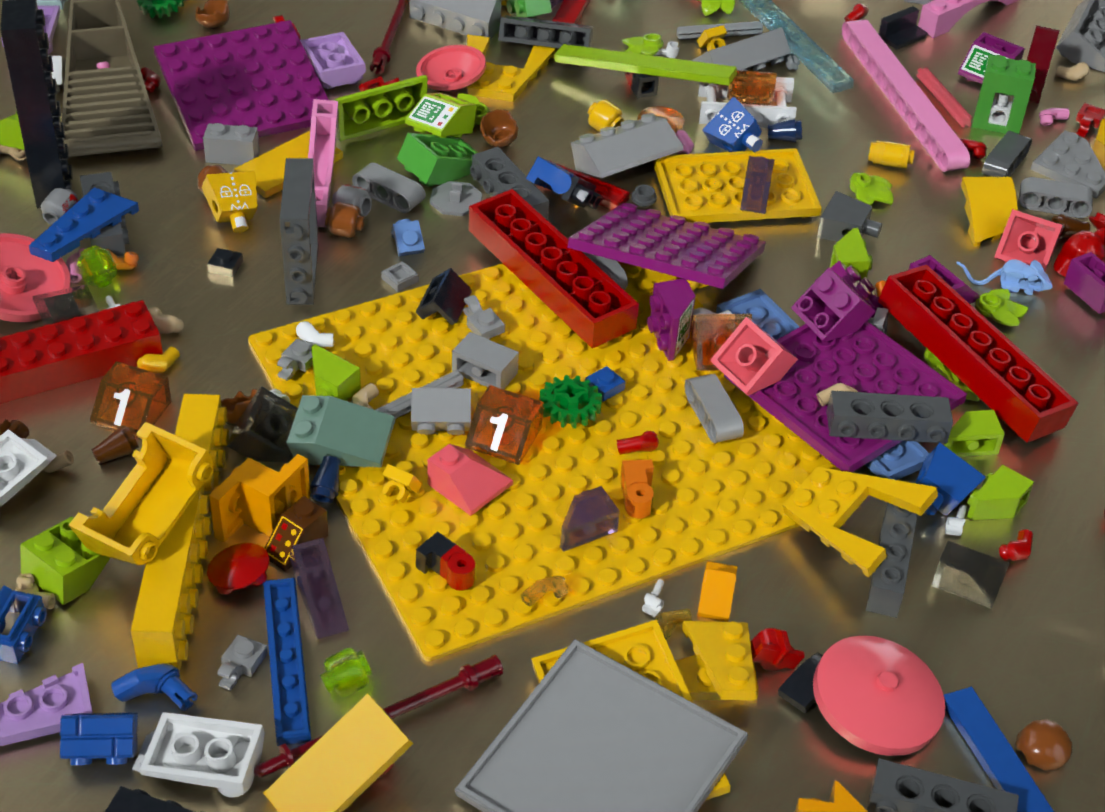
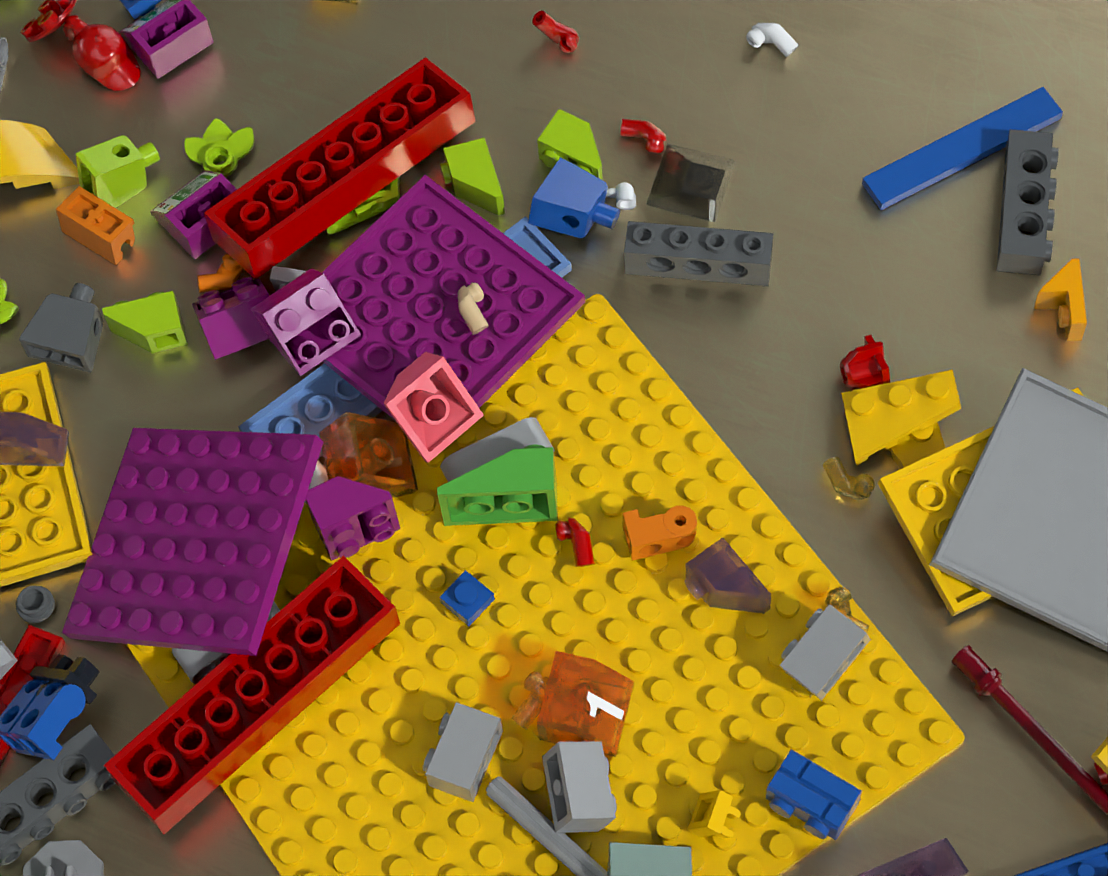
camera: 90 degrees left, 20 degrees up
clear neon green head [320,647,373,697] -> none
black panel [416,268,472,325] -> none
leg [416,531,476,591] -> none
coral slope [427,444,513,516] -> none
light grey plate [463,295,505,339] -> none
green gear [539,375,602,428] -> none
white hand [642,579,664,617] -> none
light orange slope [697,561,738,622] -> none
black slope [778,652,823,713] -> none
yellow wing [782,467,938,577] -> none
coral dish [813,636,945,756] -> none
dark grey brick [826,391,953,443] -> none
light blue animal [956,259,1053,295] -> none
coral slope [994,209,1063,272] -> none
dark orange hair [1015,719,1072,771] -> none
reddish brown cone [1051,214,1090,239] -> none
none -> orange hinge [56,186,135,265]
none -> lime torso [76,135,160,208]
none -> bright green slope [437,444,558,526]
none -> blue brick [766,750,862,840]
none -> light grey brick [779,604,871,701]

